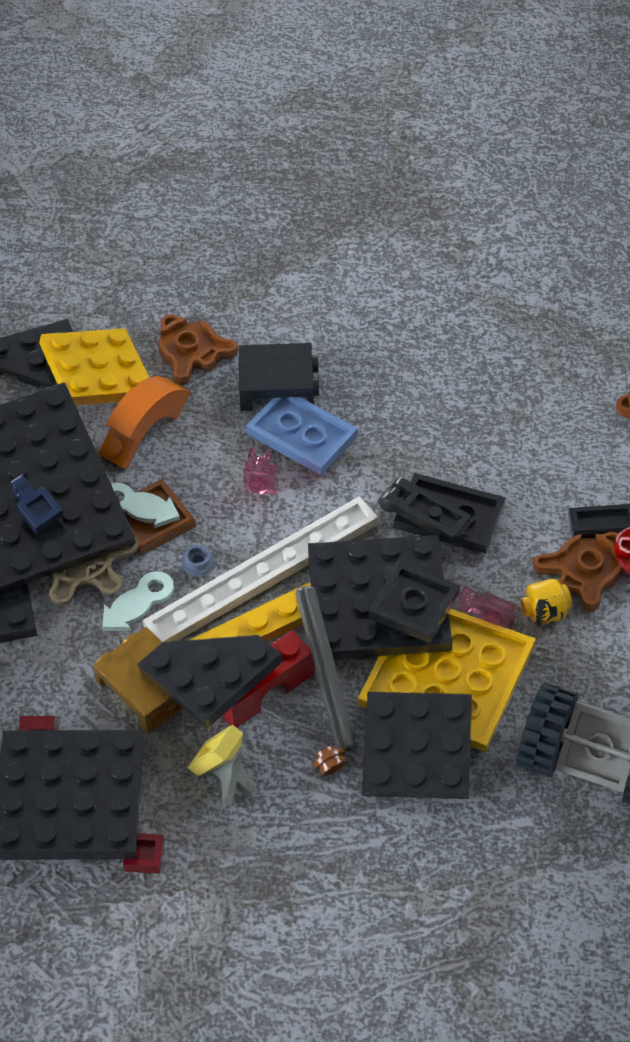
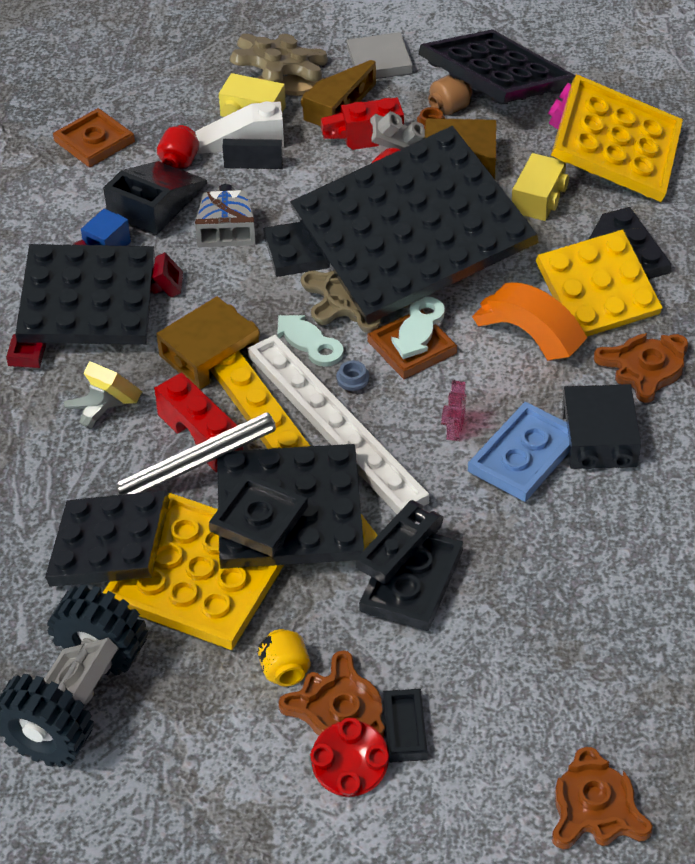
camera: 90 degrees right, 5 degrees down
dark blue plate [11,475,63,533] -> none
black plate [137,635,283,729] -> none
dark orange plate [313,745,347,776] -> none
clear pink plate [458,586,516,630] -> none

